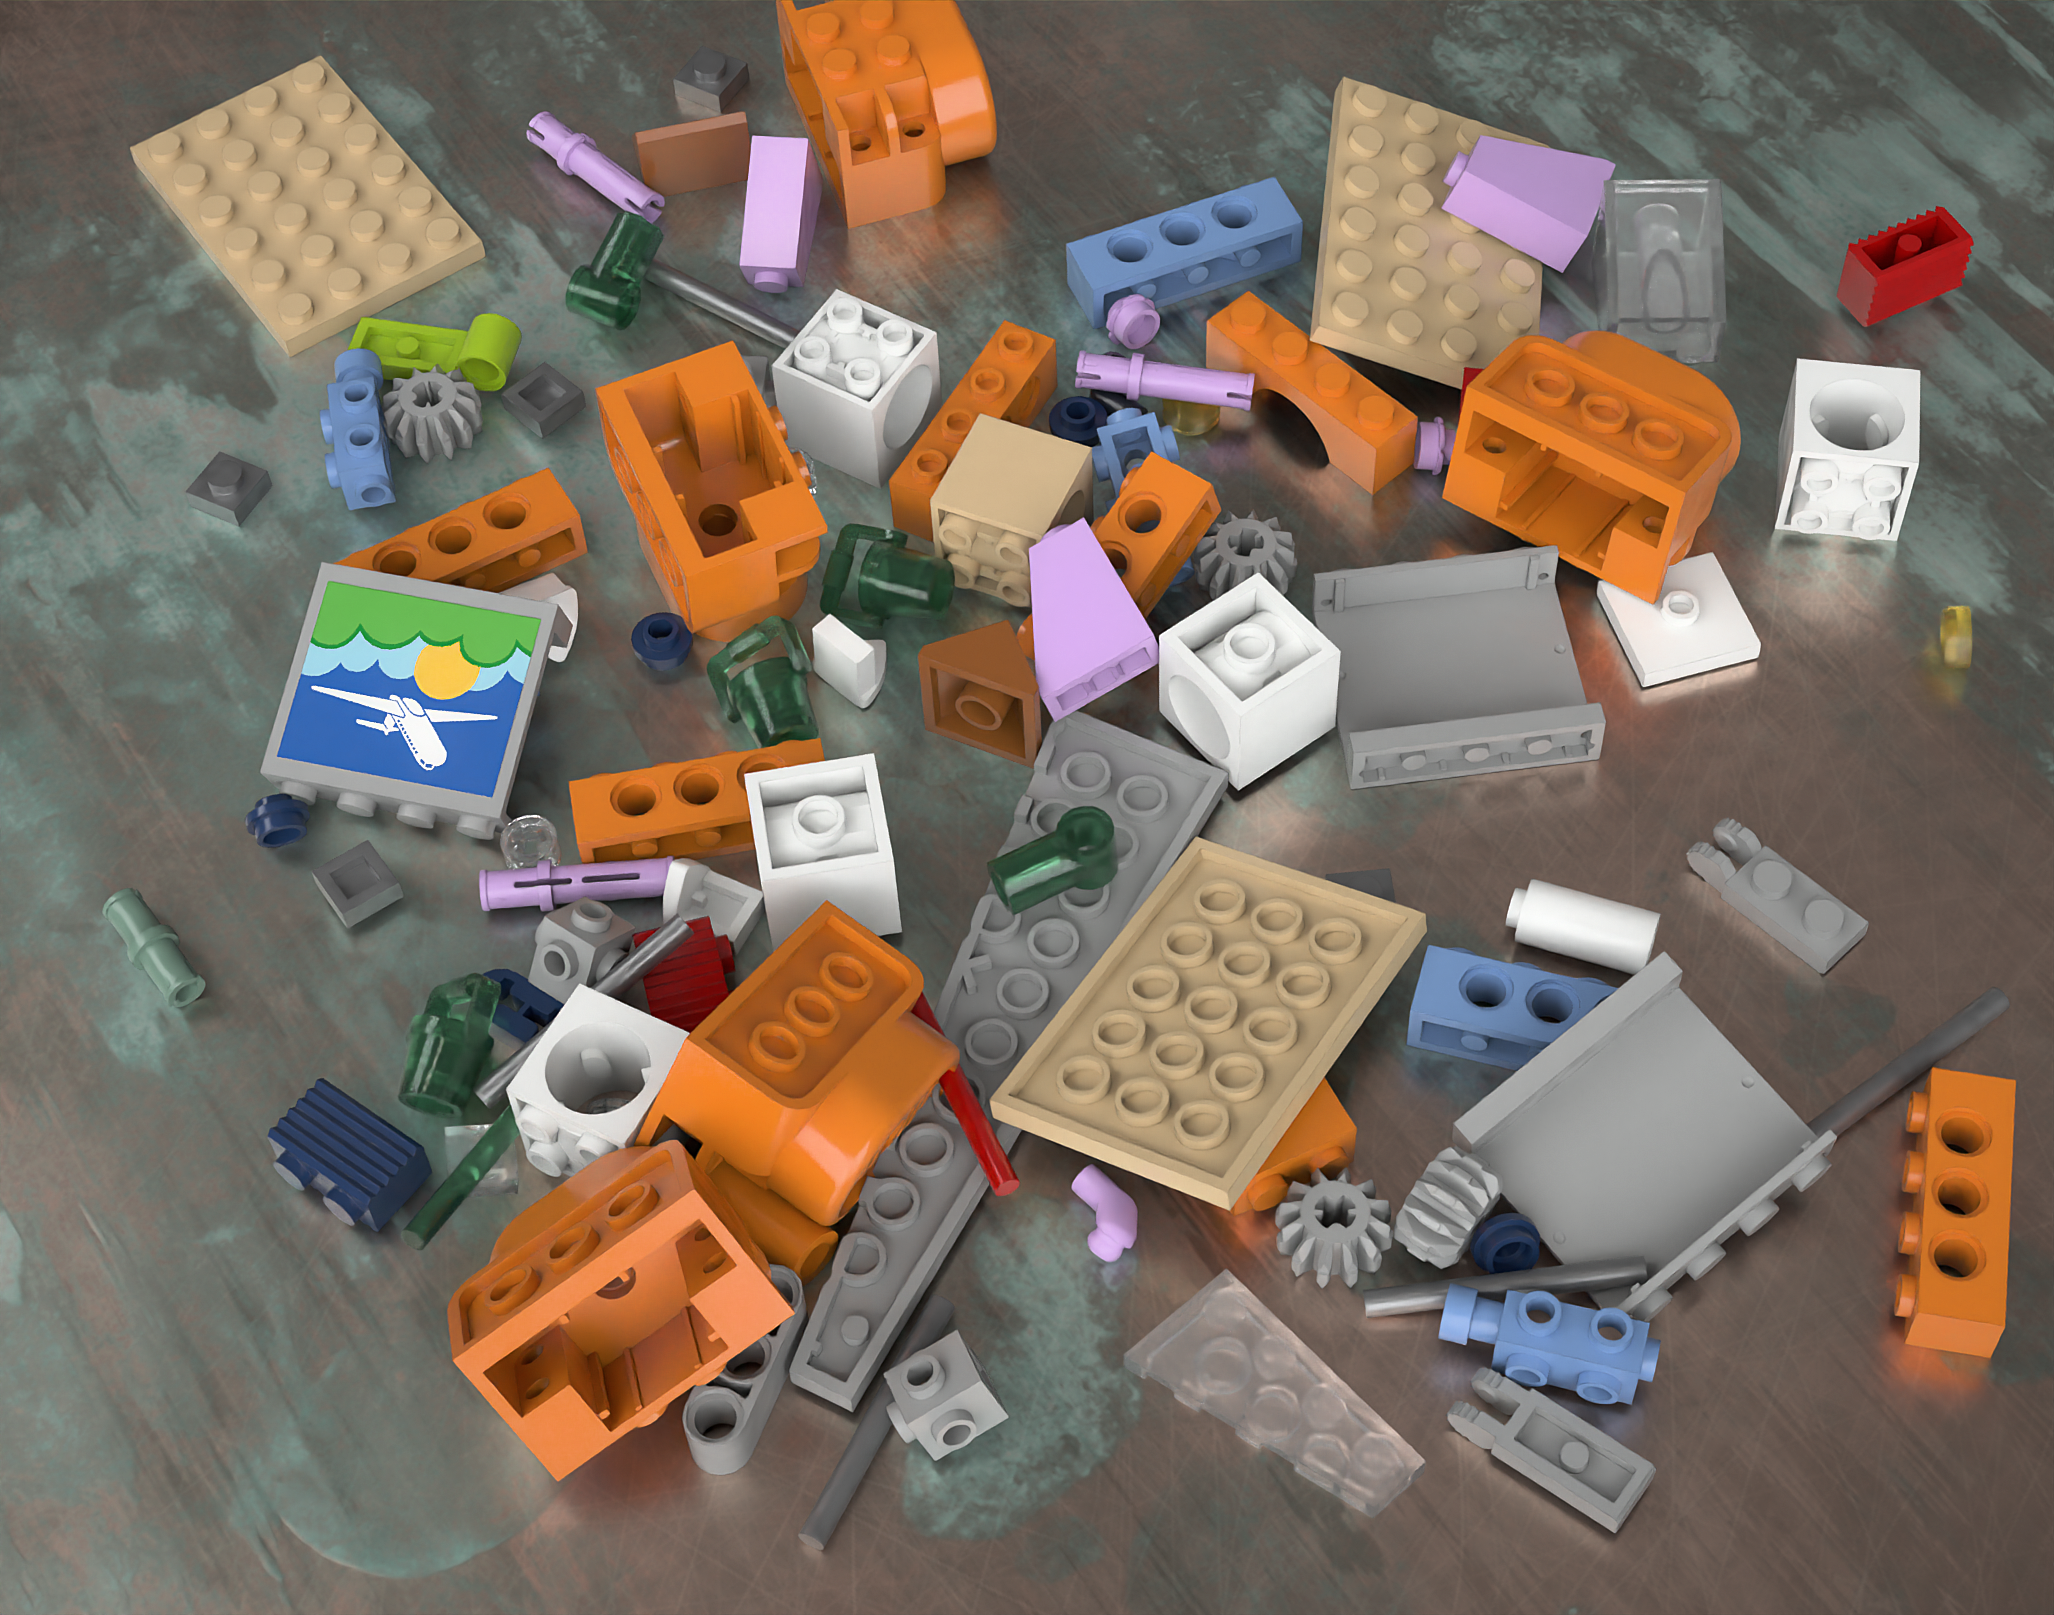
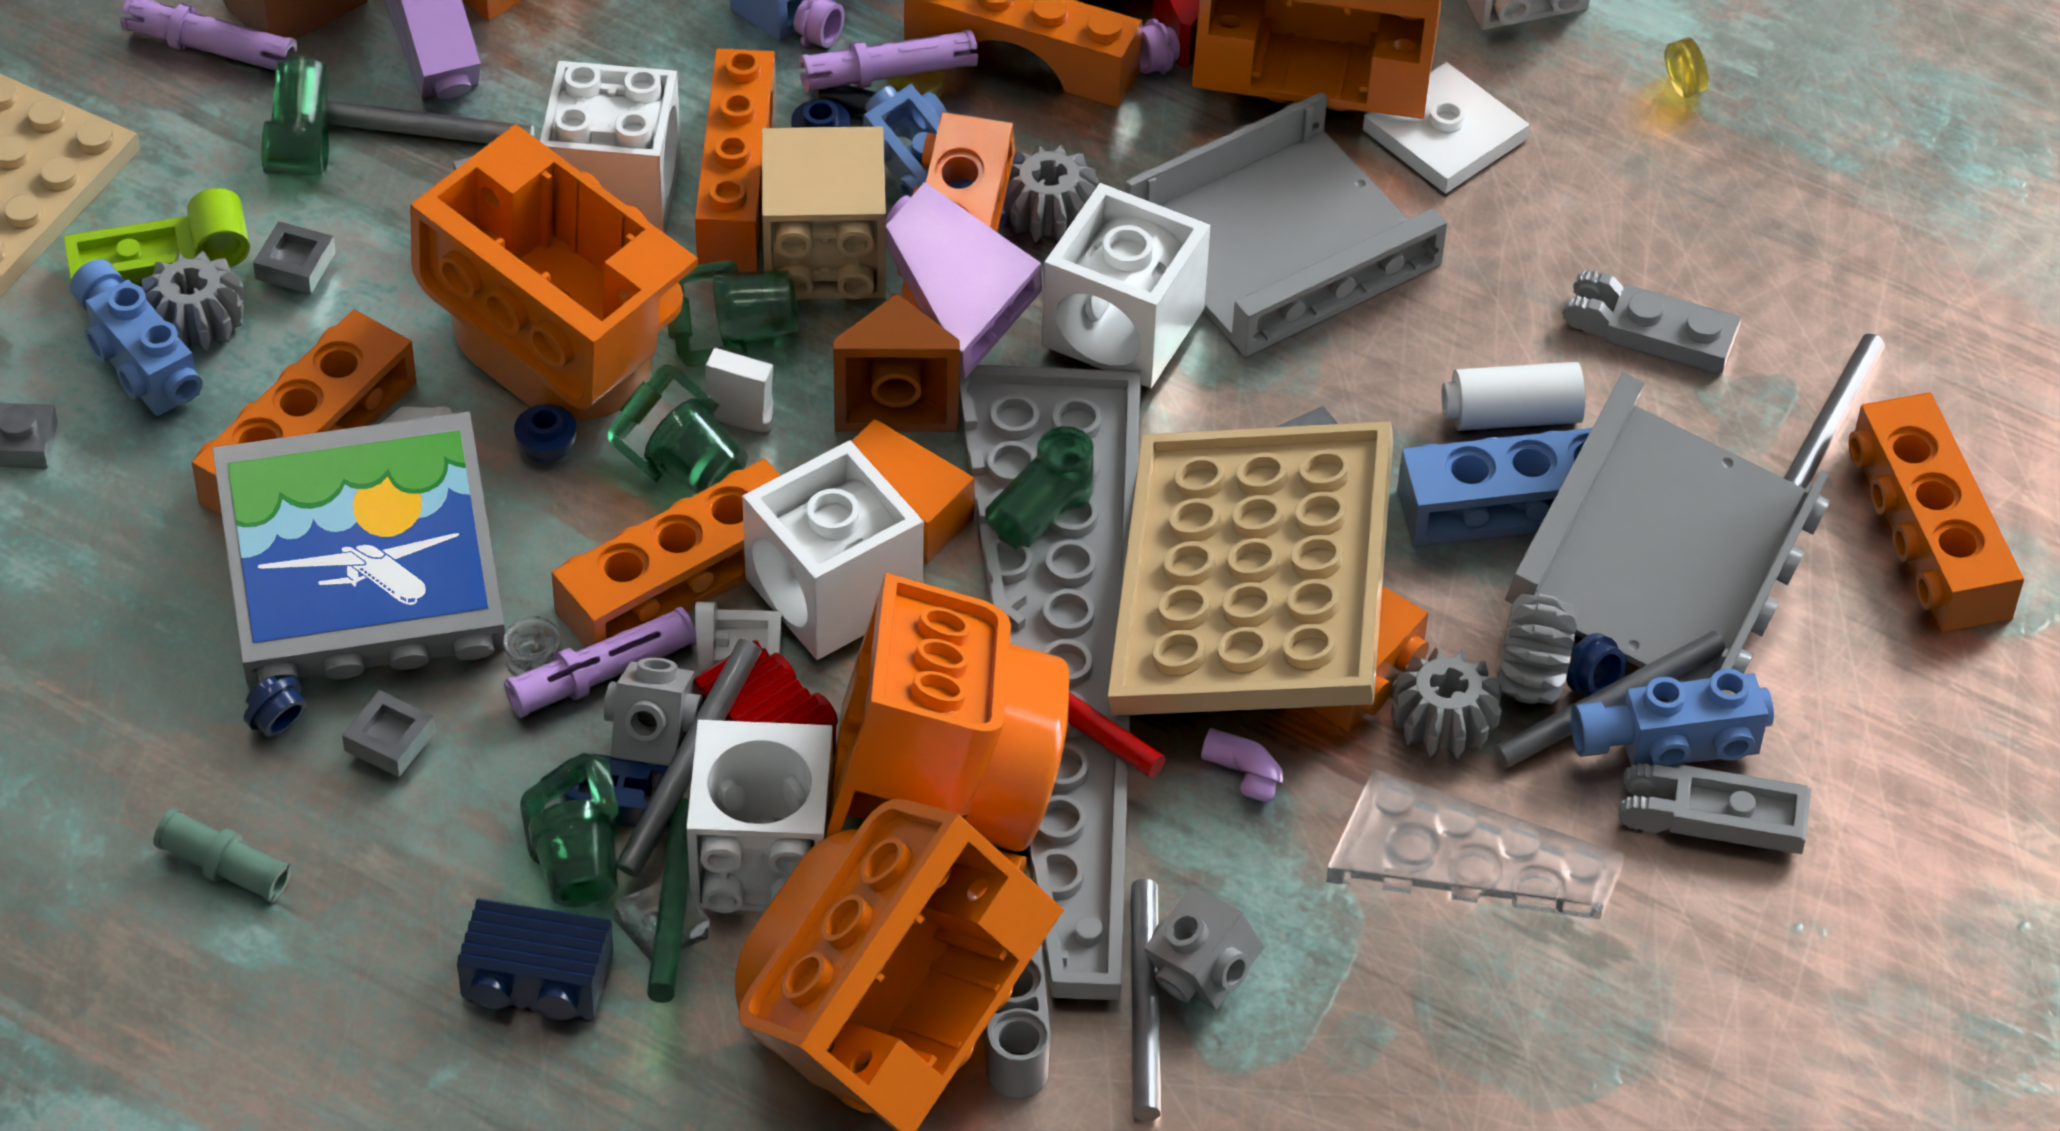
camera: 30 degrees left, 5 degrees down
none -> orange brick [851,419,975,564]

